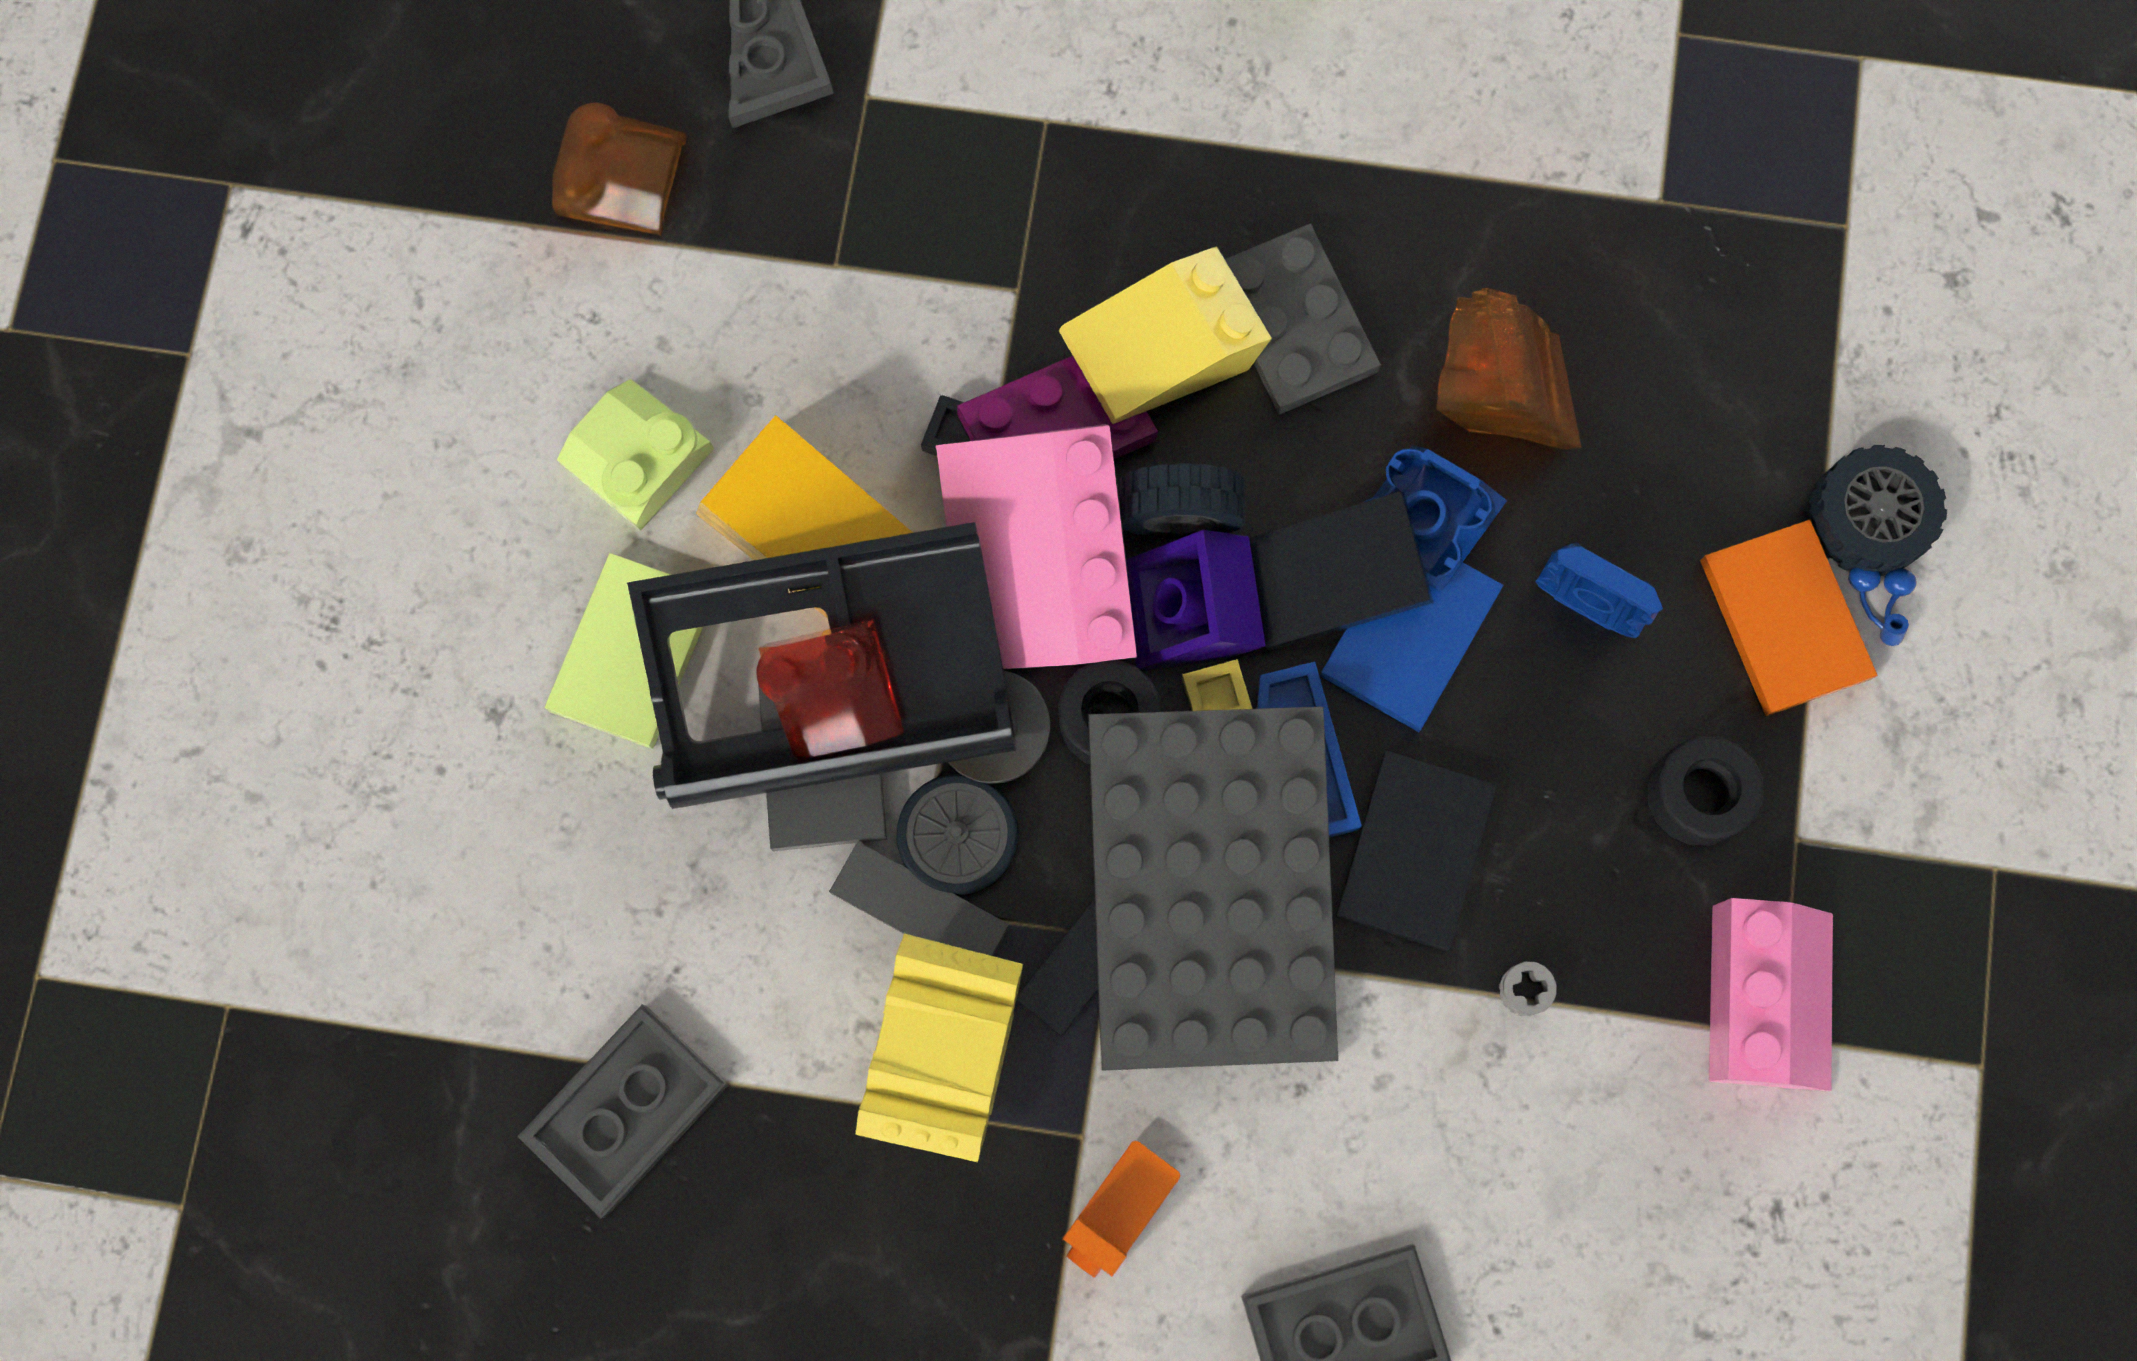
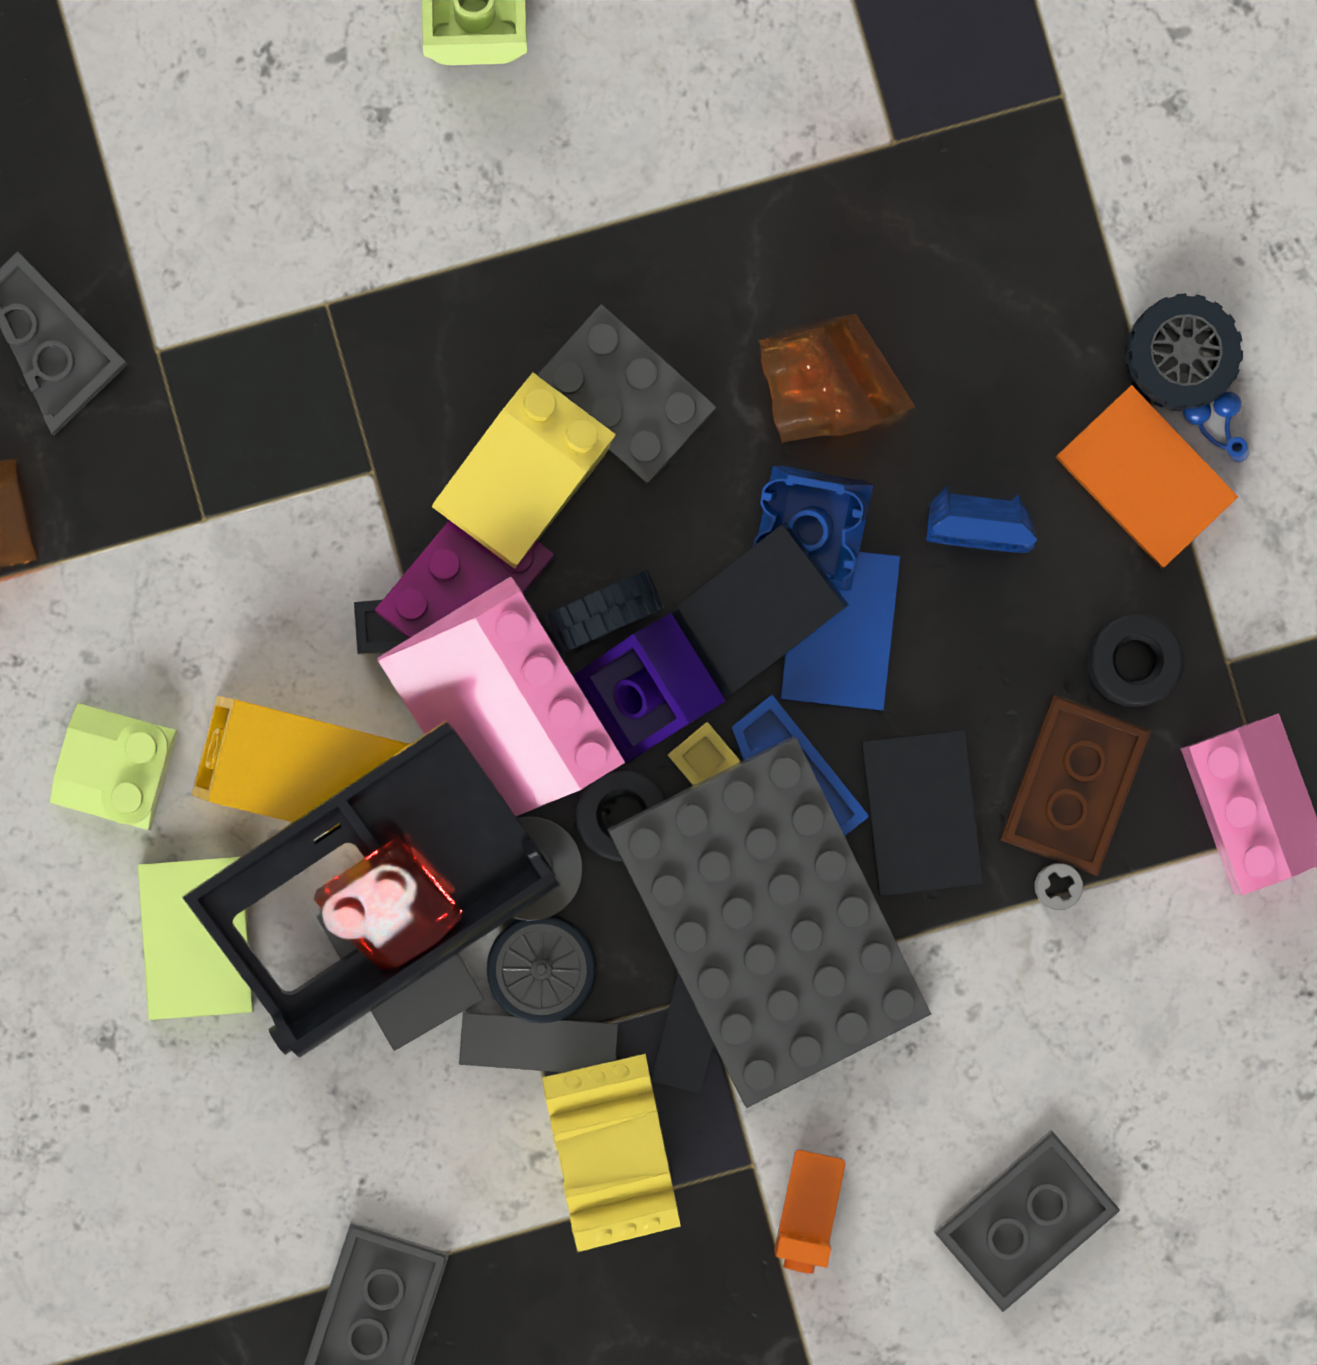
camera: 30 degrees left, 10 degrees up
none -> reddish brown tile [1000,695,1151,876]

